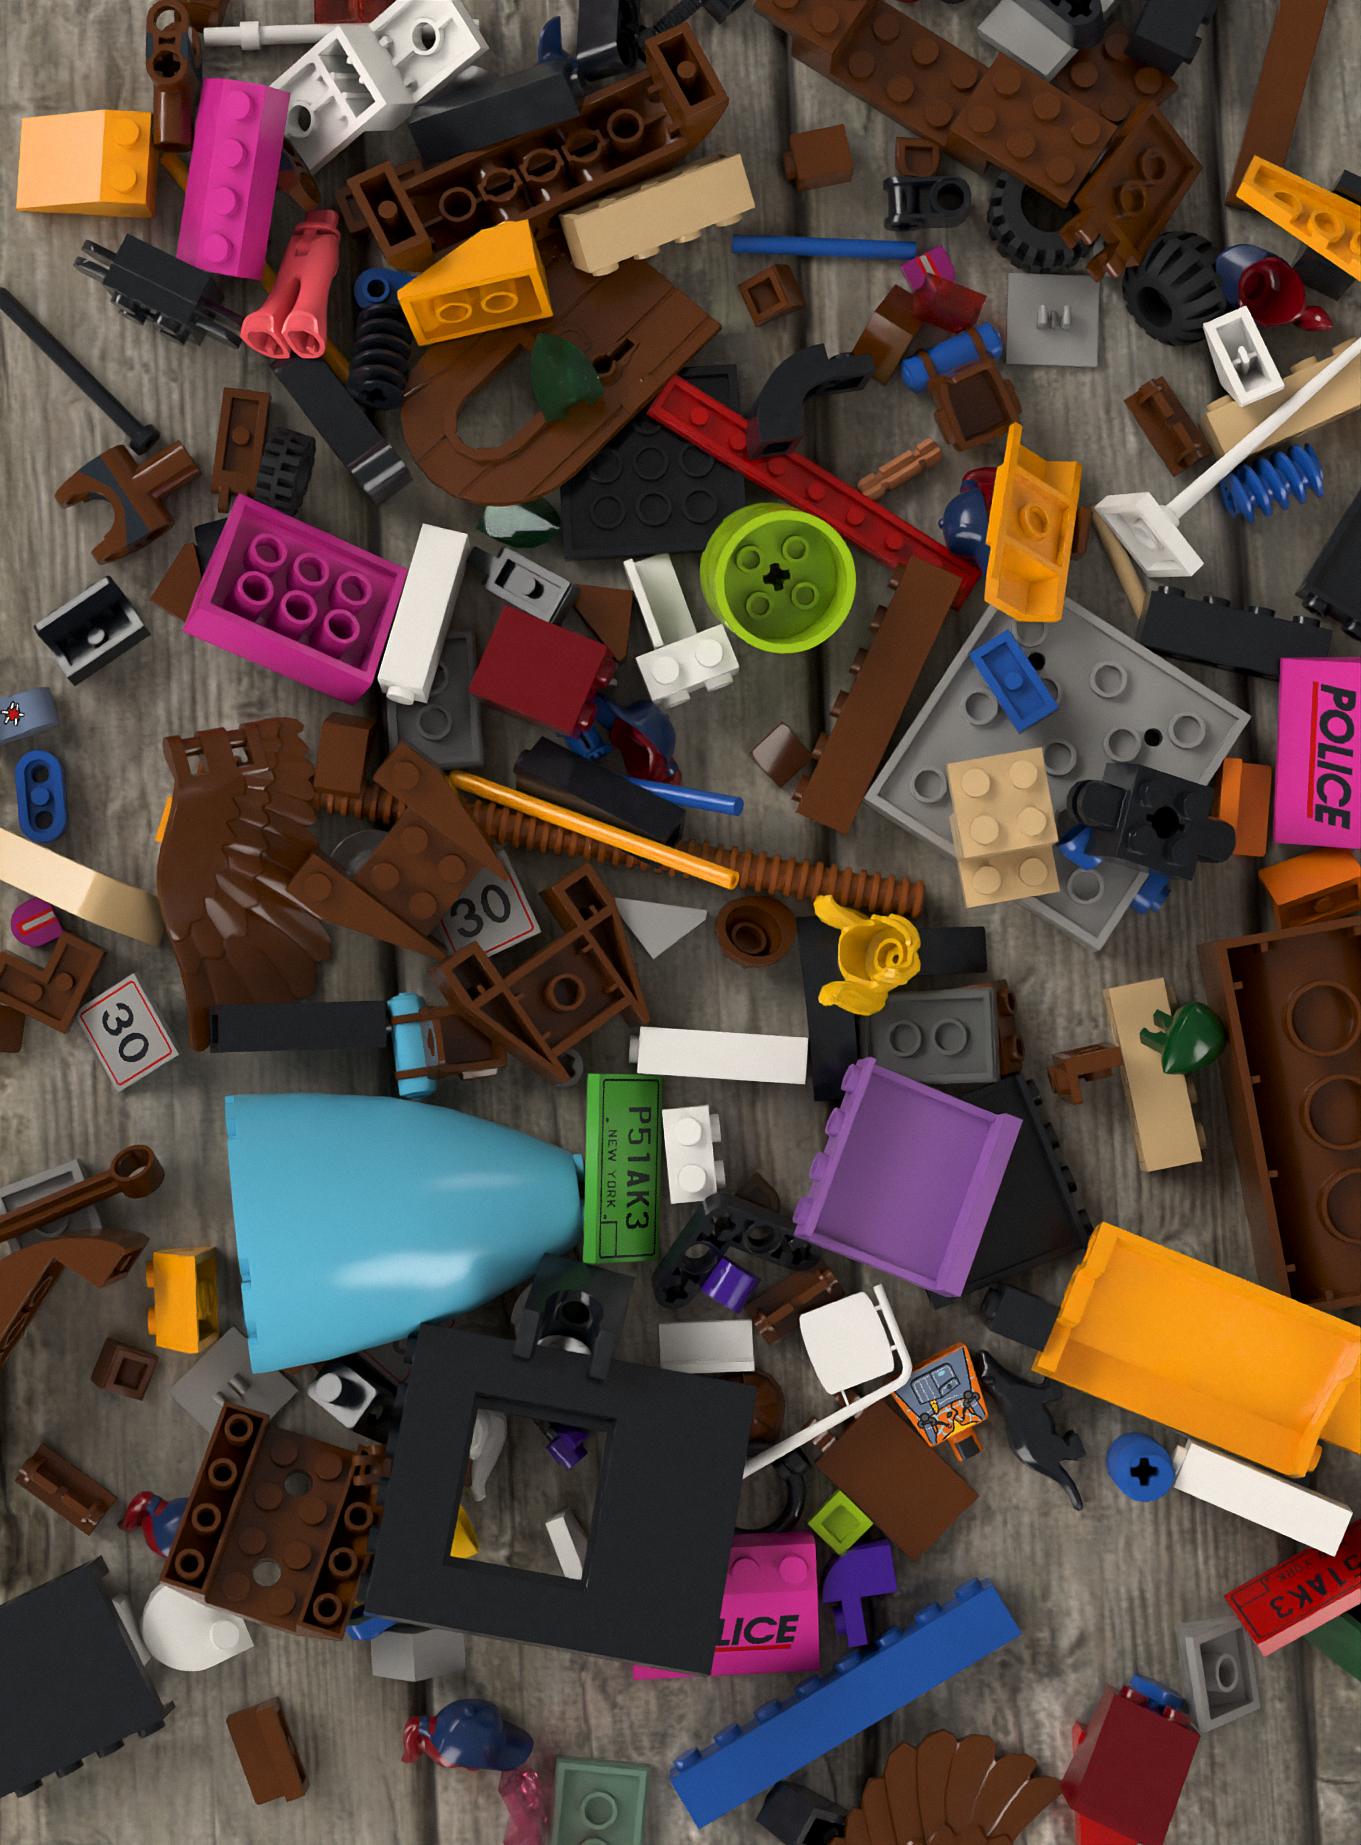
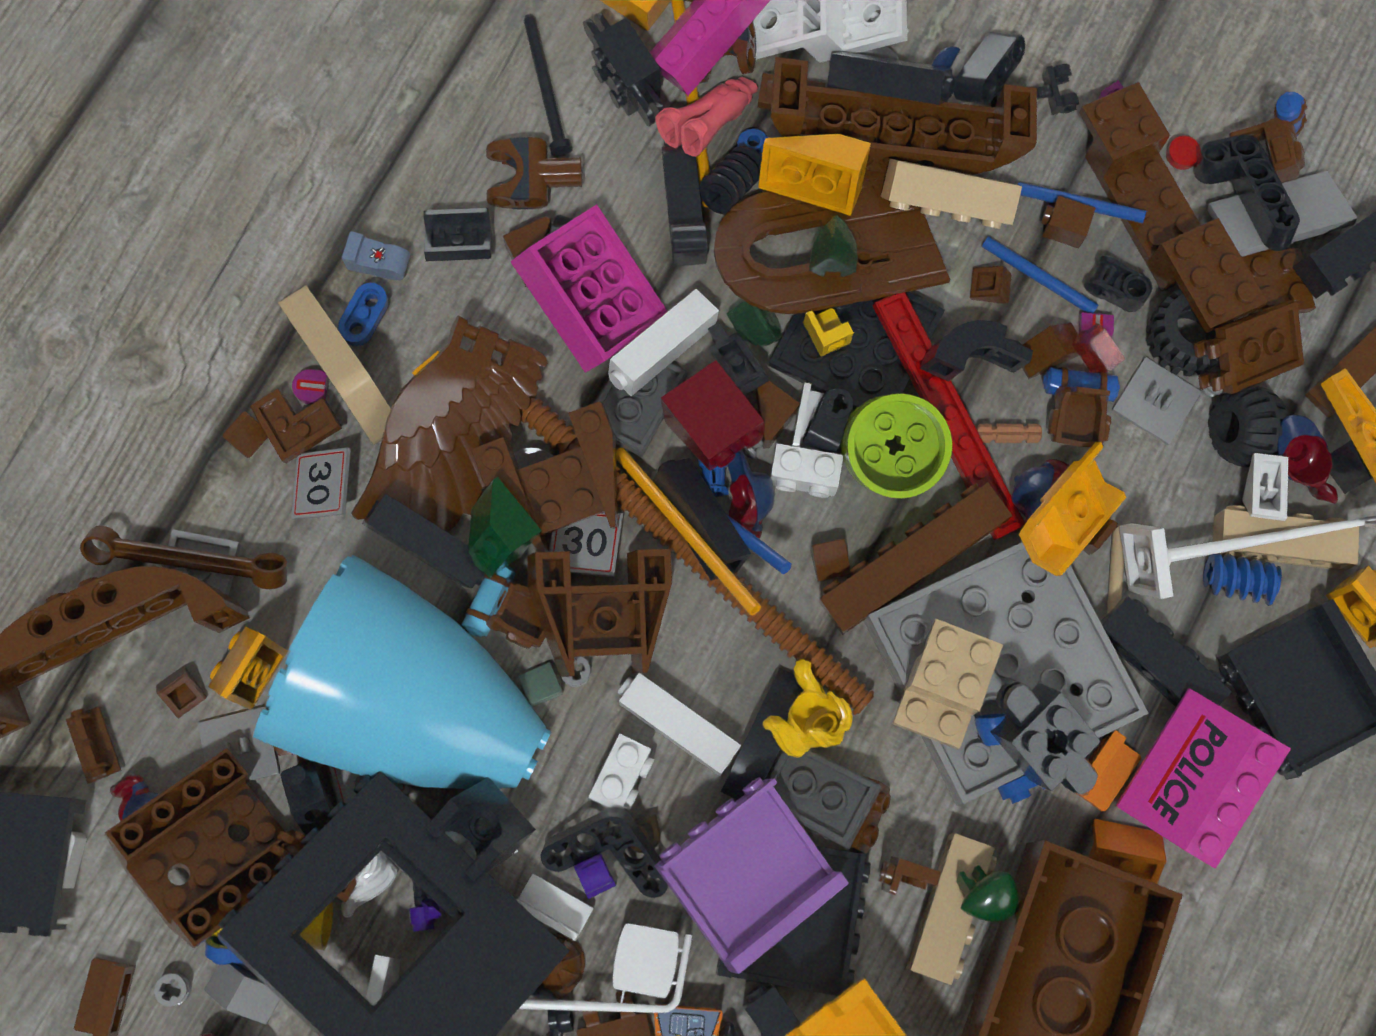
camera: 30 degrees right, 10 degrees down
white slope [140,1584,254,1671] -> none
reddish brown hinge [211,387,272,514] -> none
black tyre [254,427,316,517] -> none
reddish brown slope [313,711,378,799] -> none
bright green tile [583,1074,663,1264] -> none
light grey slope [614,897,707,961] -> none
reddish brown piece [715,895,797,969] -> none
reddish brown hinge [744,1257,846,1346] -> none
reddish brown tile [895,137,942,177] -> none
black panel [915,926,987,976] -> none
blue plate [968,629,1059,735] -> none
reddish brown hinge [1124,376,1212,478] -> none
none -> light grey bush [154,973,191,1007]
none -> dark green slope [468,477,542,578]
none -> sand green slope [519,662,563,707]
none -> black piece [802,388,854,453]
none -> yellow panel [803,308,854,357]
none -> blue bar [1018,182,1147,224]

